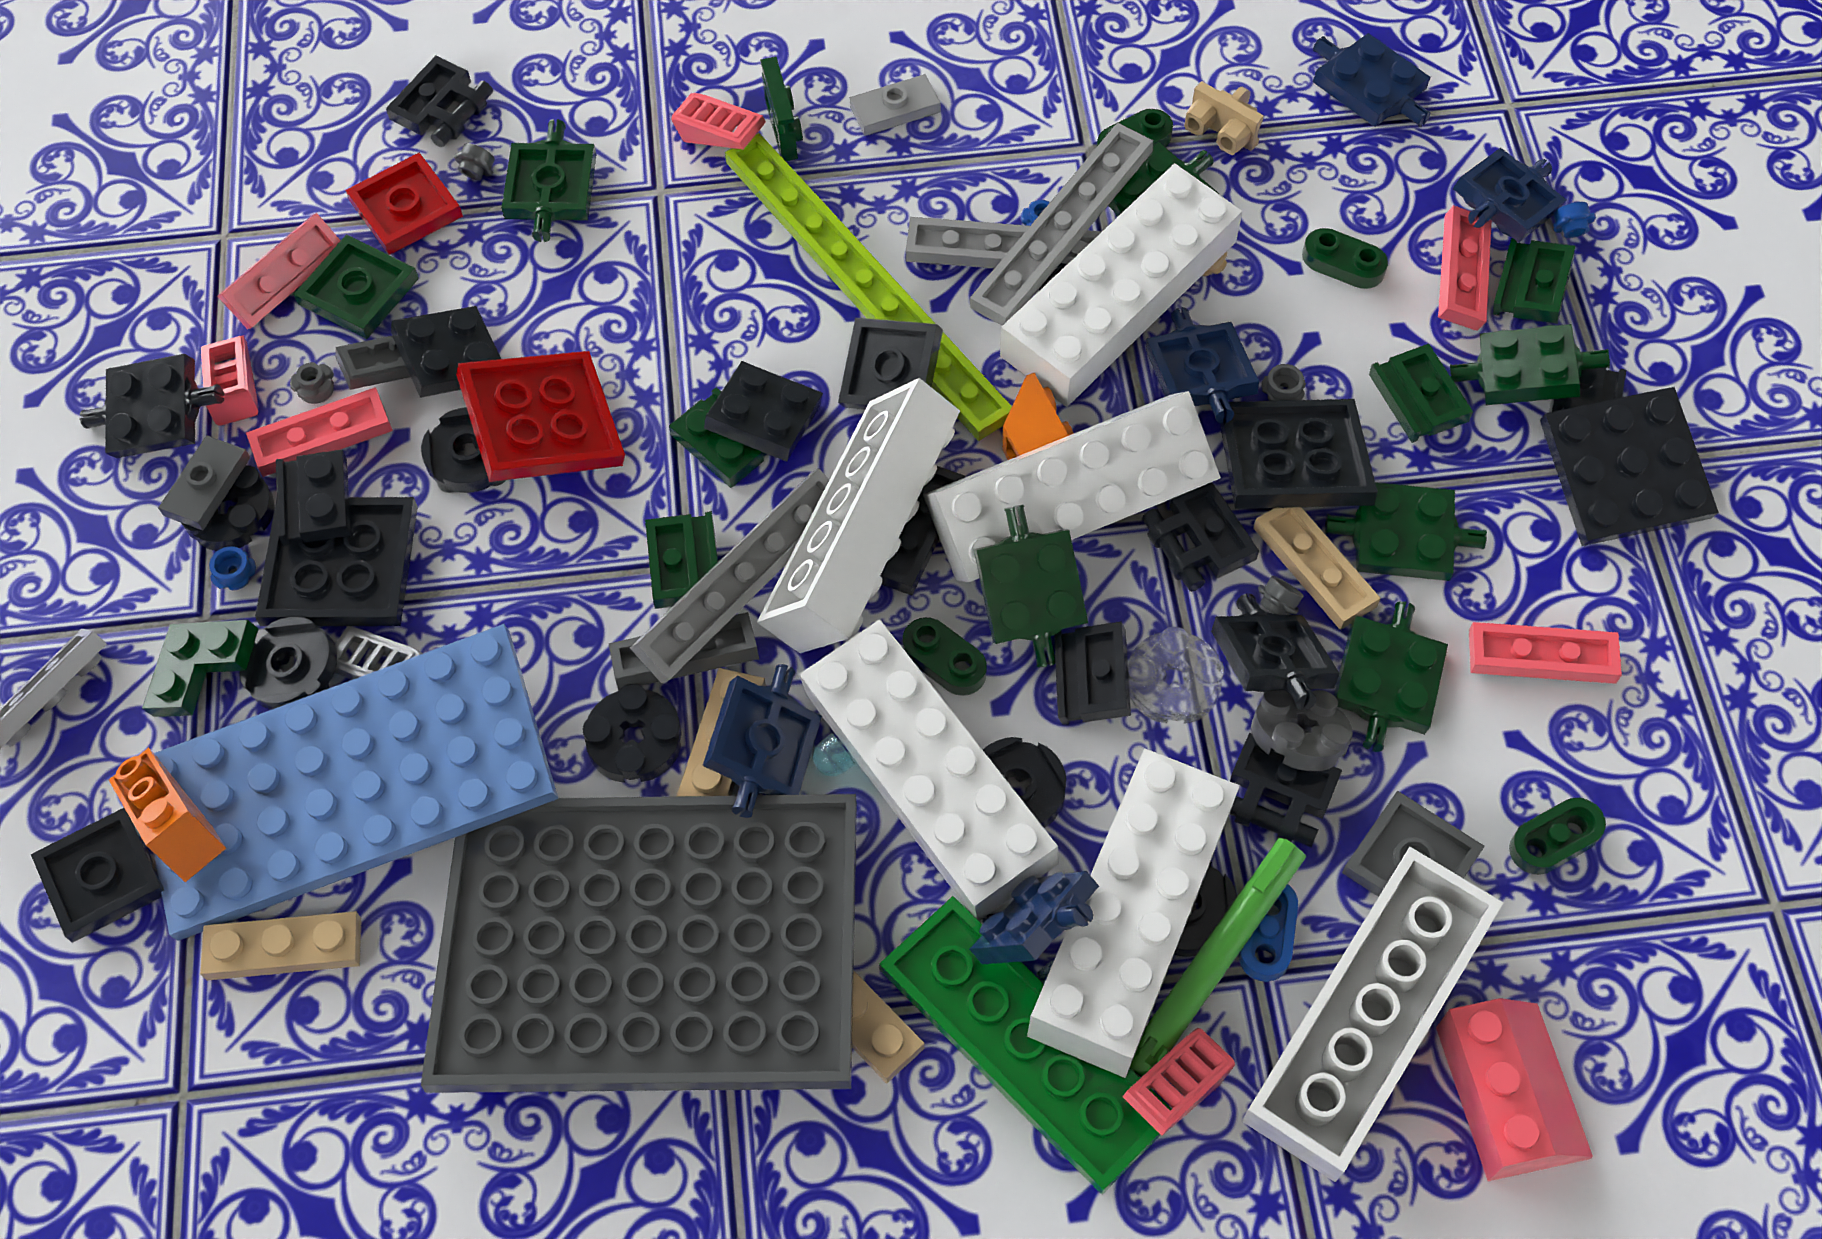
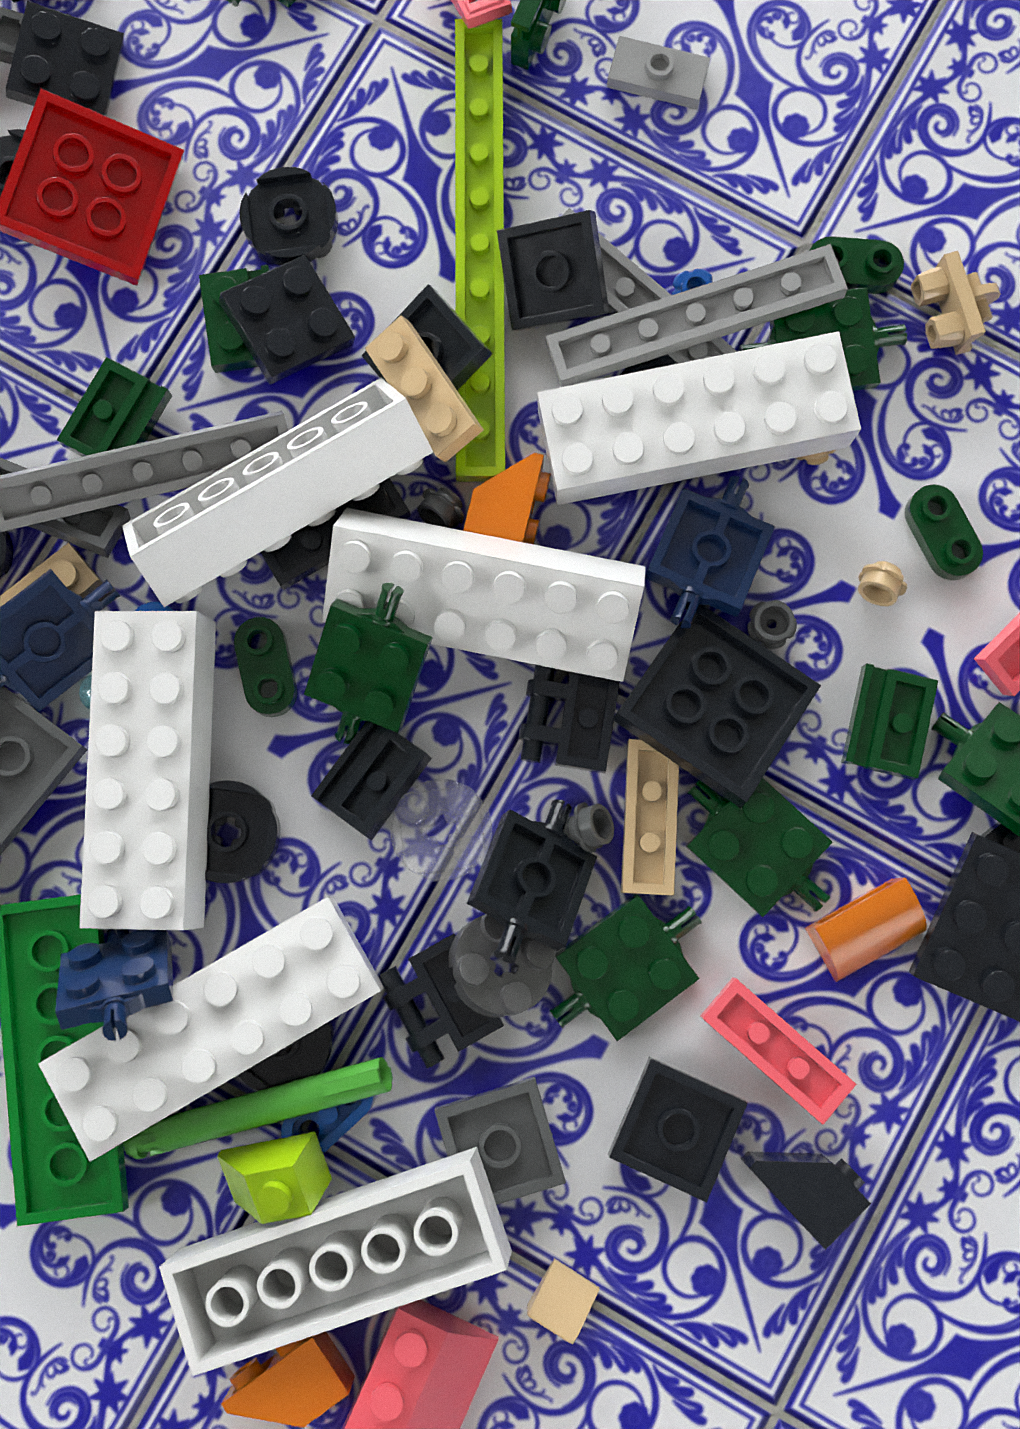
camera: 35 degrees right, 20 degrees up
coral slope [1123,1028,1235,1136] -> none
dark green plate [1509,798,1606,875] -> none
none -> lime slope [217,1131,332,1224]
none -> orange slope [221,1331,355,1428]
none -> black plate [239,167,338,265]
none -> tan plate [365,315,484,462]
none -> dark grey plate [417,488,464,528]
none -> black plate [497,210,609,331]
none -> tan slope [527,1258,600,1344]
none -> black plate [608,1056,748,1203]
none -> black slope [741,1151,871,1250]
none -> orange brick [805,877,927,982]
none -> tan plate [858,561,907,606]

